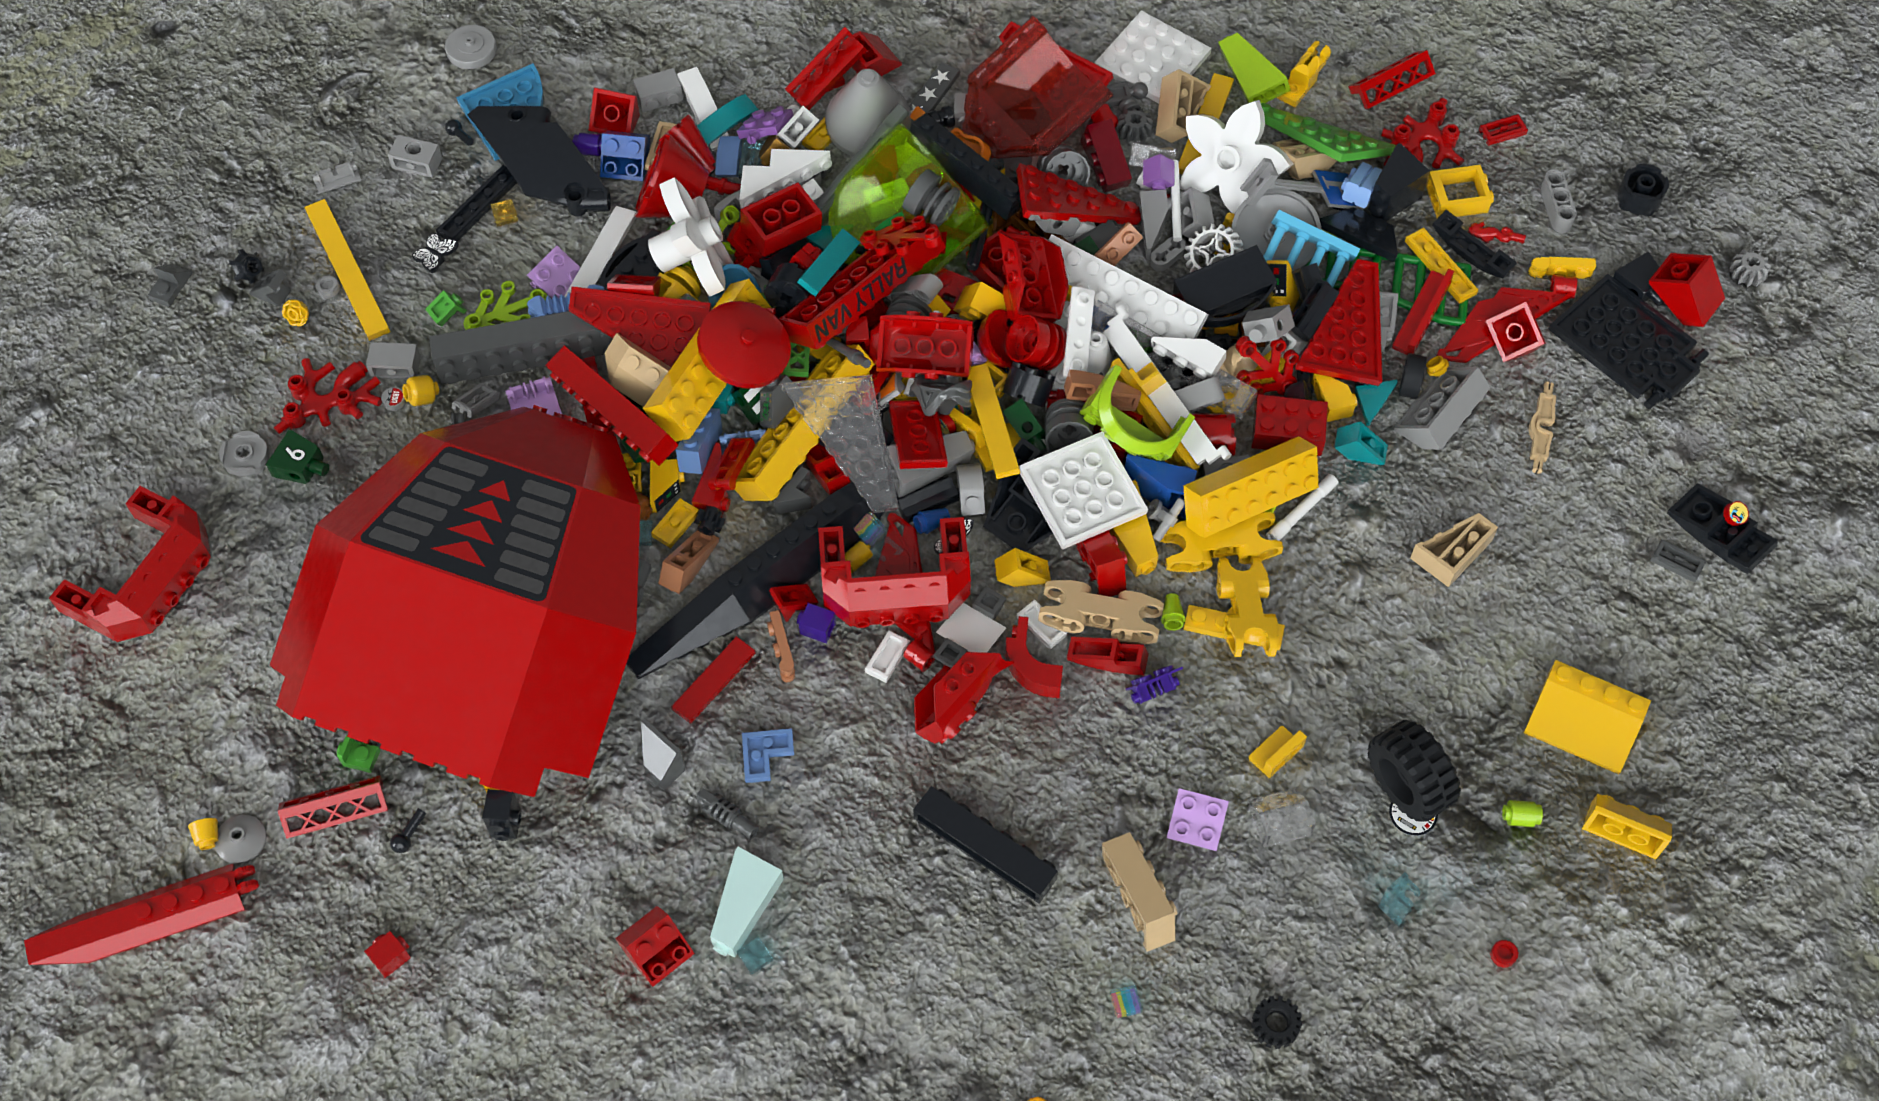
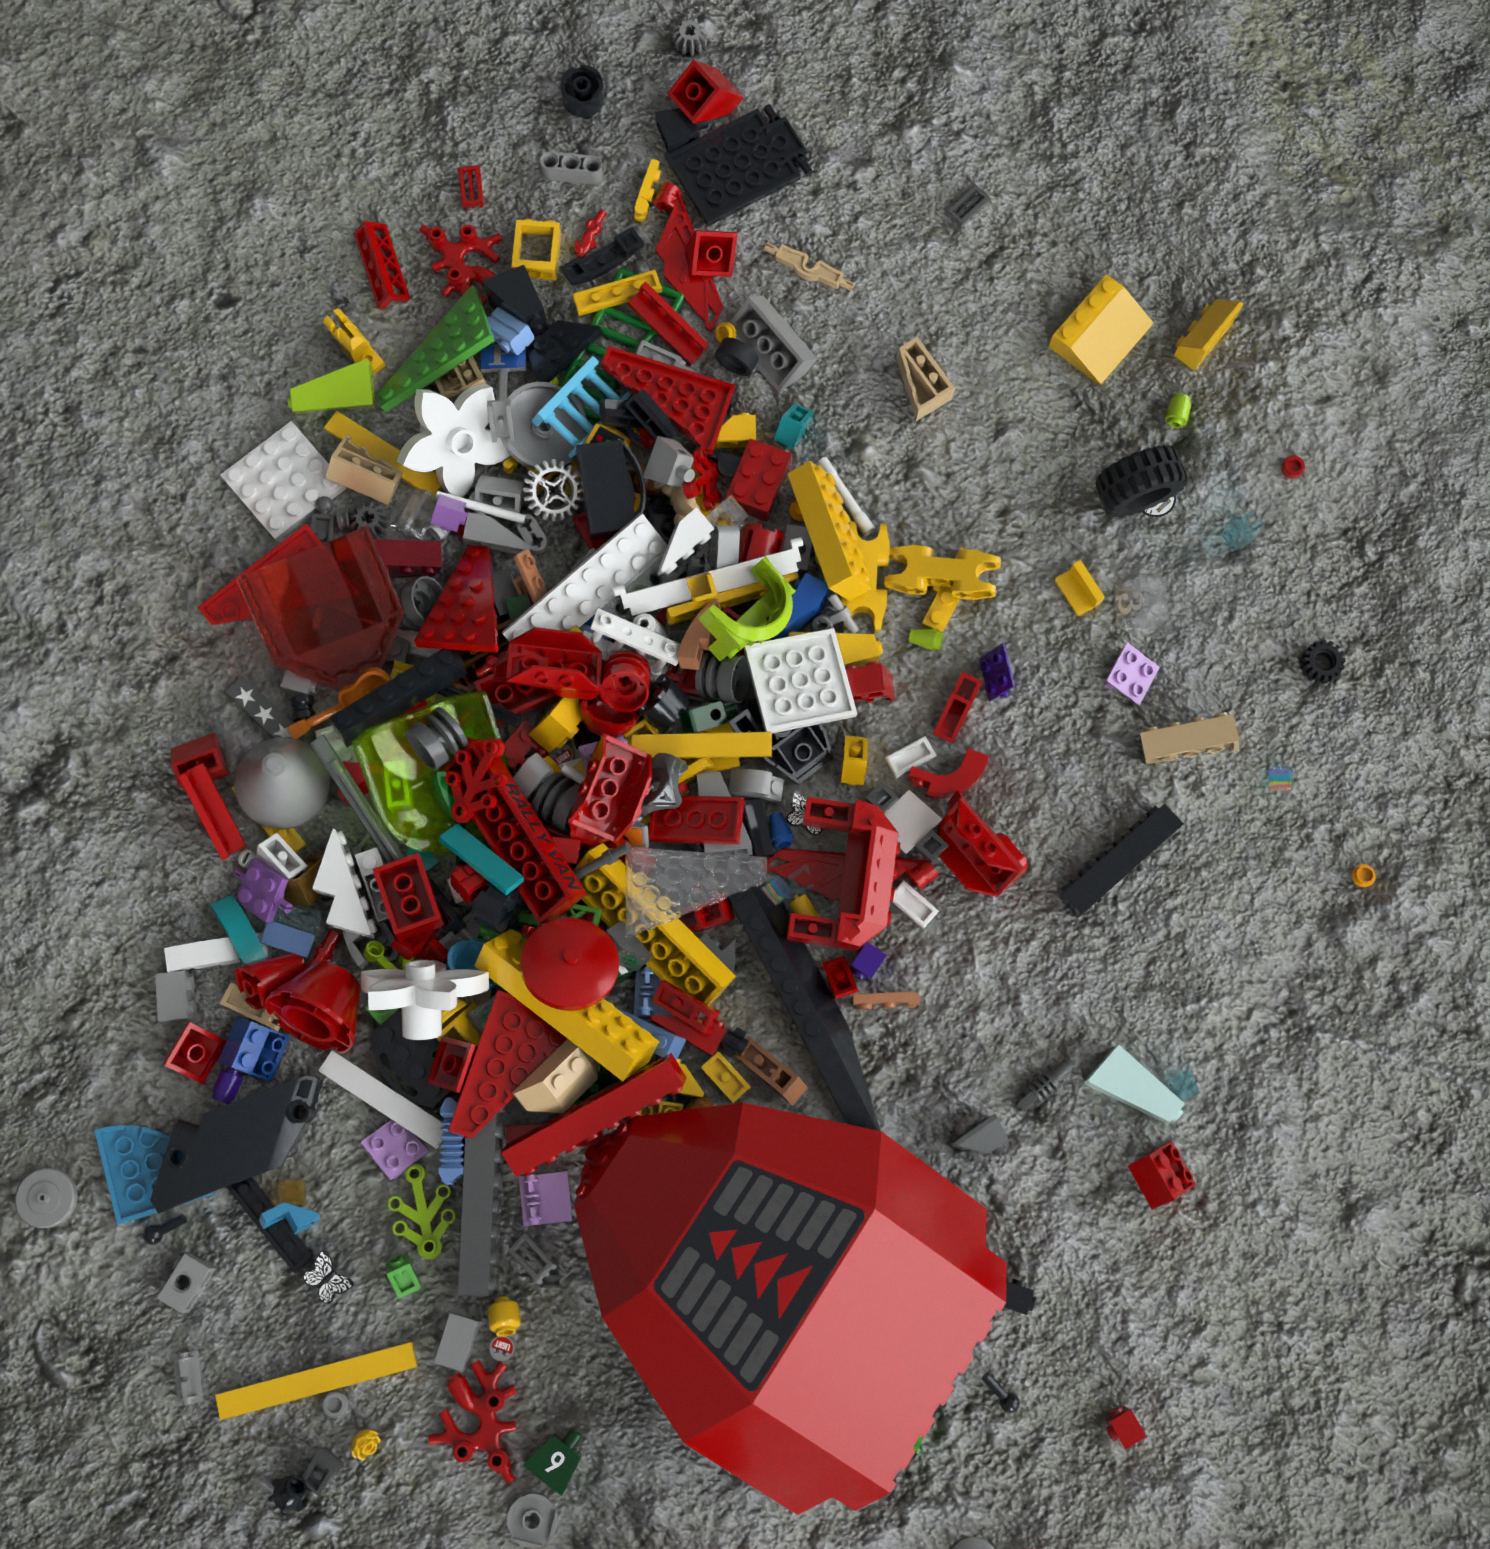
camera: 80 degrees left, 15 degrees up
fence [277,775,388,839] -> none
red tile [671,636,756,724] -> none
medium blue plate [742,728,794,783] -> none
tan piece [1038,580,1164,644] -> none
teal tile [1355,379,1398,426] -> none
black slope [1667,483,1778,575] -> none
tile [1723,501,1749,526] -> none
none -> dark azure slope [259,1202,320,1235]

